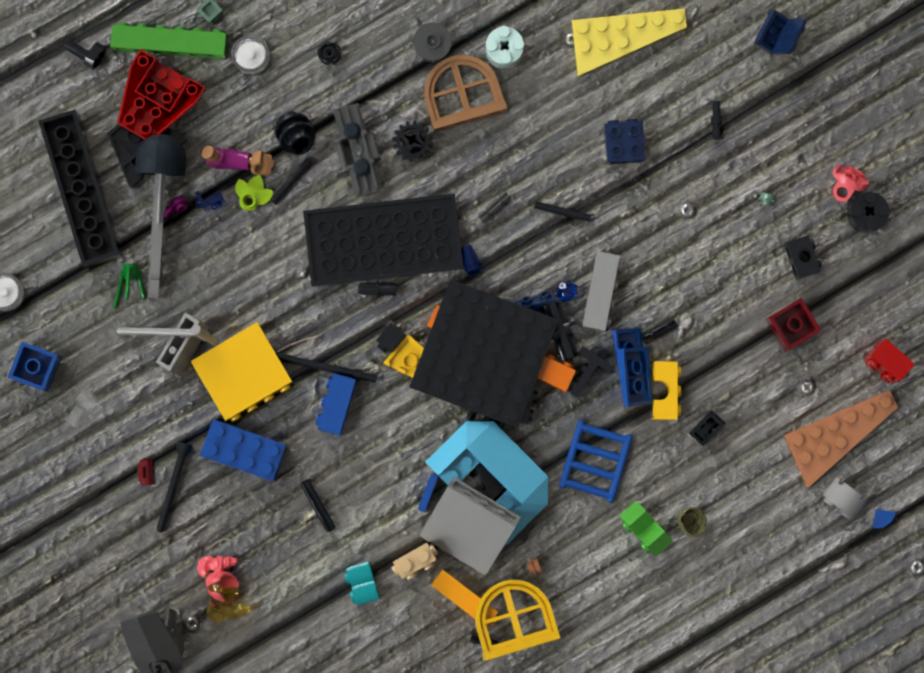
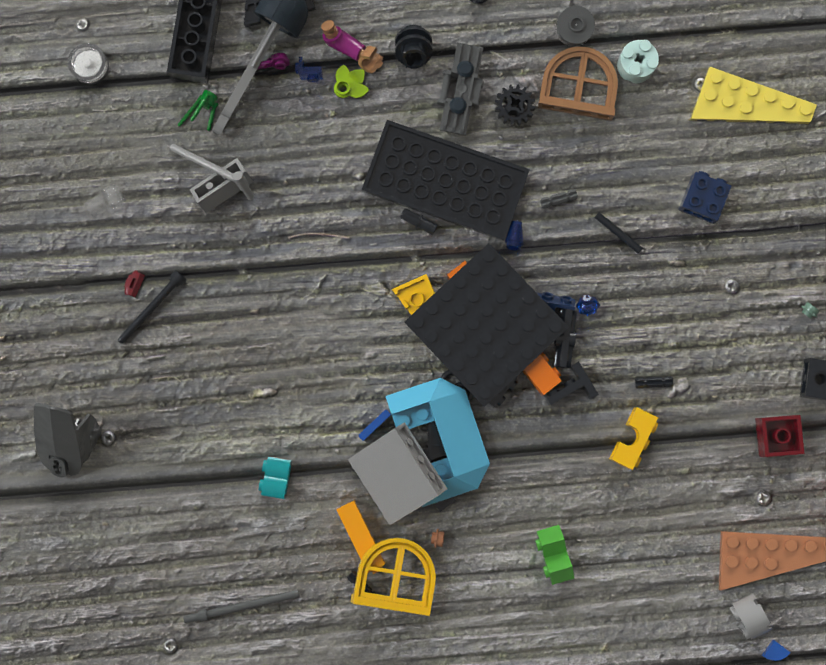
camera: 25 degrees right, 0 degrees up
blue brick [8,342,62,392] -> none
yellow panel [191,322,294,422] -> none
hair [197,556,252,622] -> none
blue brick [200,419,288,482] -> none
black bar [270,158,312,205] -> none
black bar [275,352,378,383] -> none
black axle [300,479,336,532] -> none
blue brick [315,374,357,436] -> none
black brick [376,323,406,353] -> none
tan brick [392,542,438,580] -> none
blue bar [559,419,633,503] -> none
light grey brick [582,251,622,332] -> none
blue slope [611,328,653,407] -> none
olive hair [678,507,707,537] -> none
black slope [689,410,726,446] -> none
black bar [711,101,722,140] -> none

